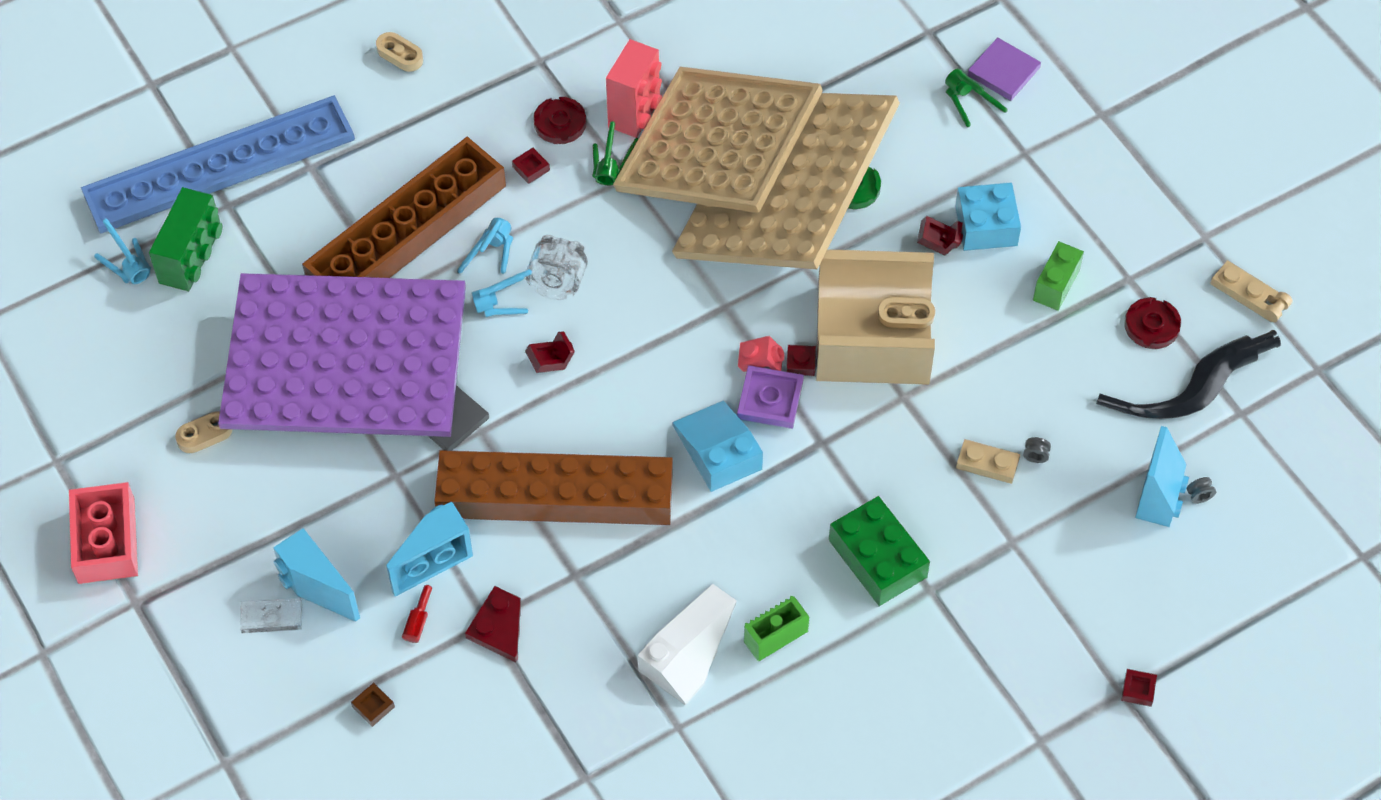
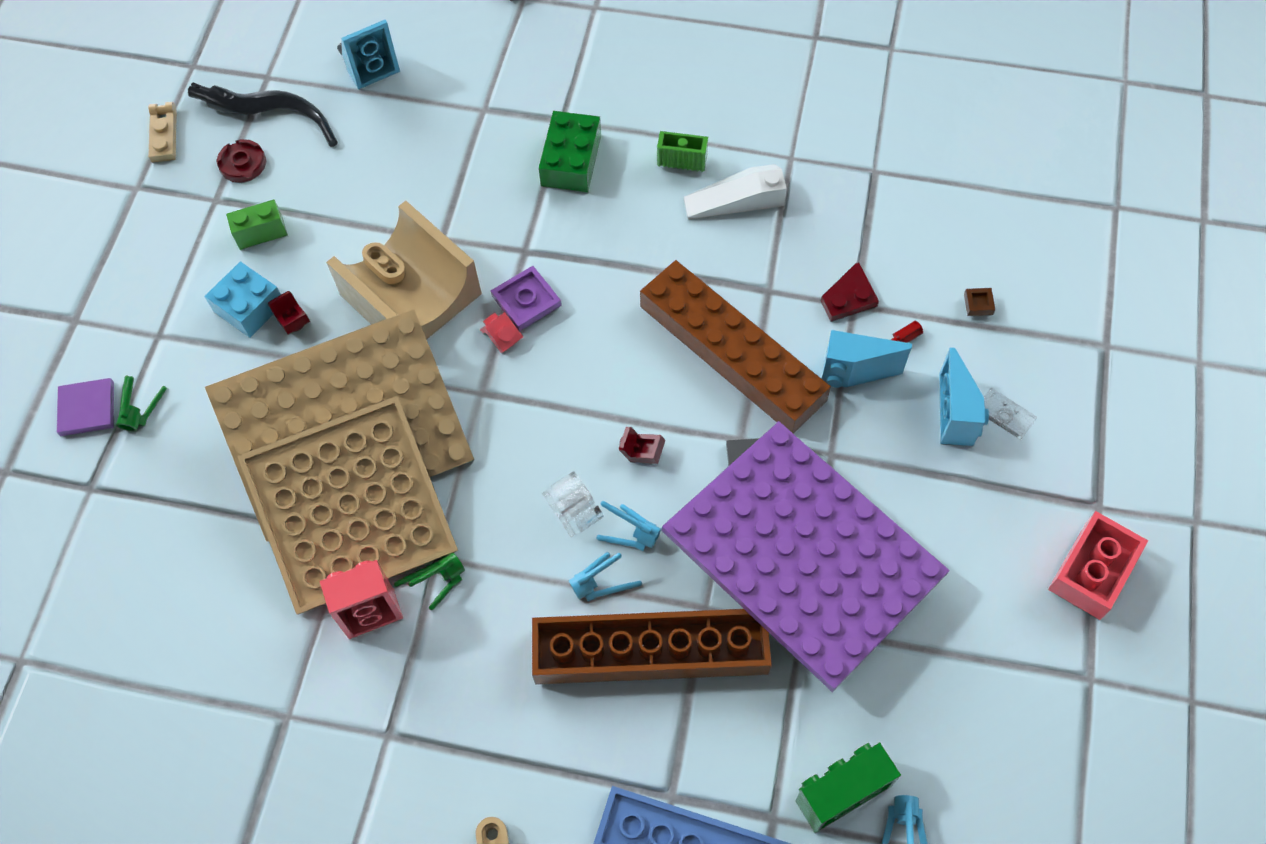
camera: 135 degrees left, 5 degrees up
tan plate [175,411,233,453] -> none
dark red plate [512,147,550,184] -> none
dark red tile [534,97,586,144] -> none
medium azure slope [672,400,763,492] -> none
dark red plate [787,345,816,376] -> none
tan plate [956,439,1020,484] -> none
dark grey bush [1023,437,1051,463] -> none

